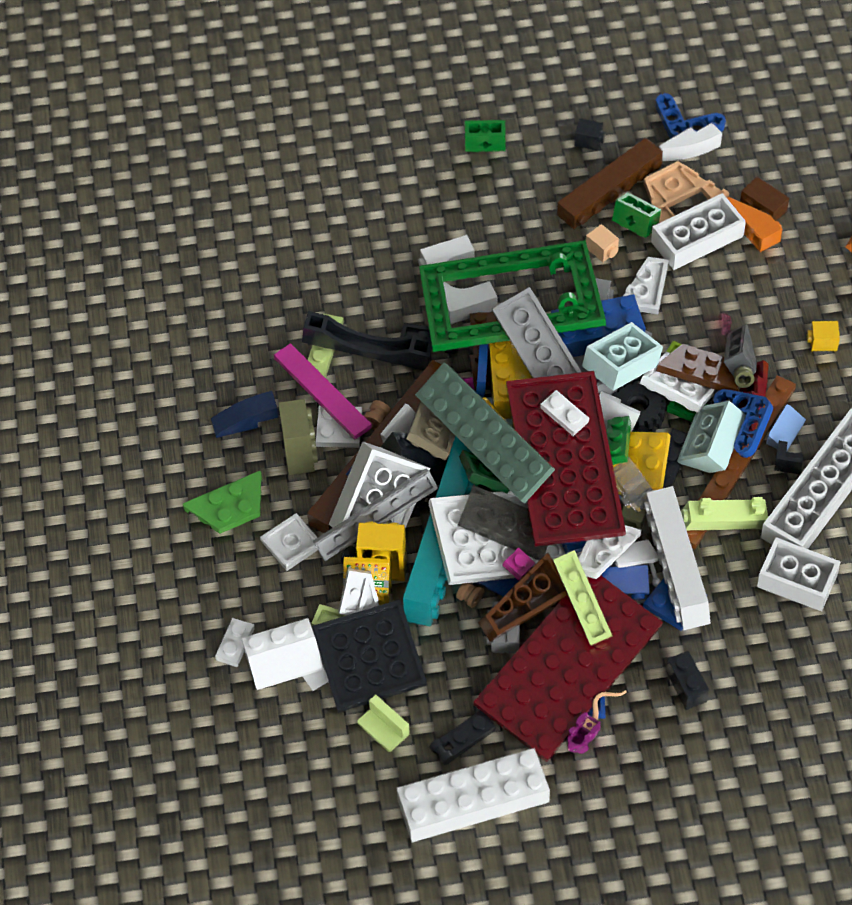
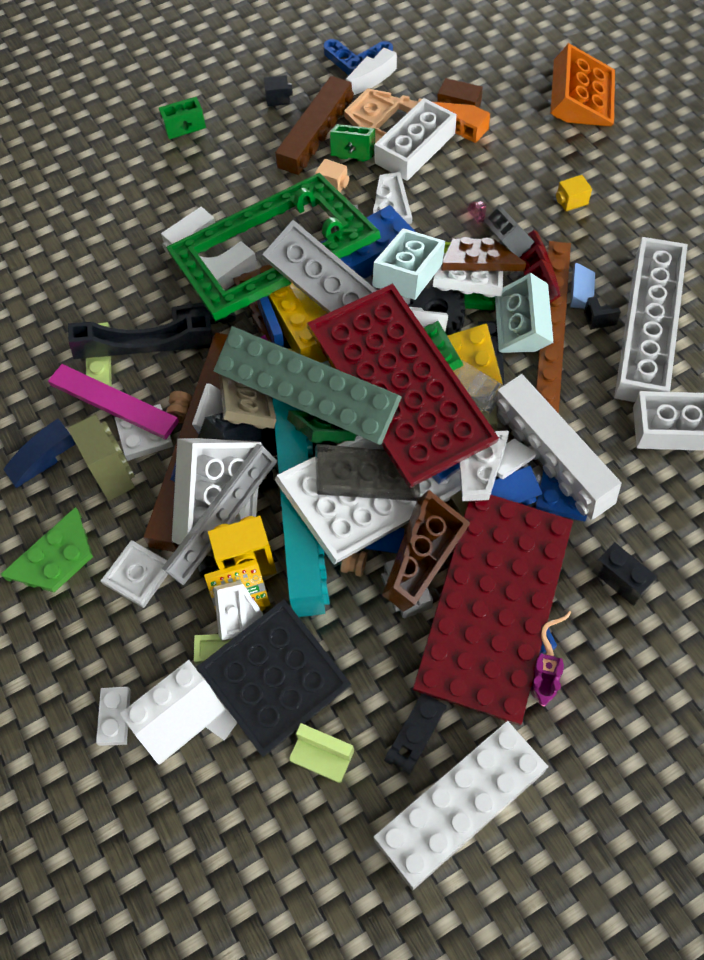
camera: 20 degrees left, 5 degrees up
dark pink plate [502,548,535,580] -> none
white plate [540,390,589,436] -> none
yellowish green plate [554,550,612,645] -> none
yellowish green brick [681,497,768,530] -> none
blue beam [713,389,773,458] -> none
olive bush [733,366,754,388] -> none

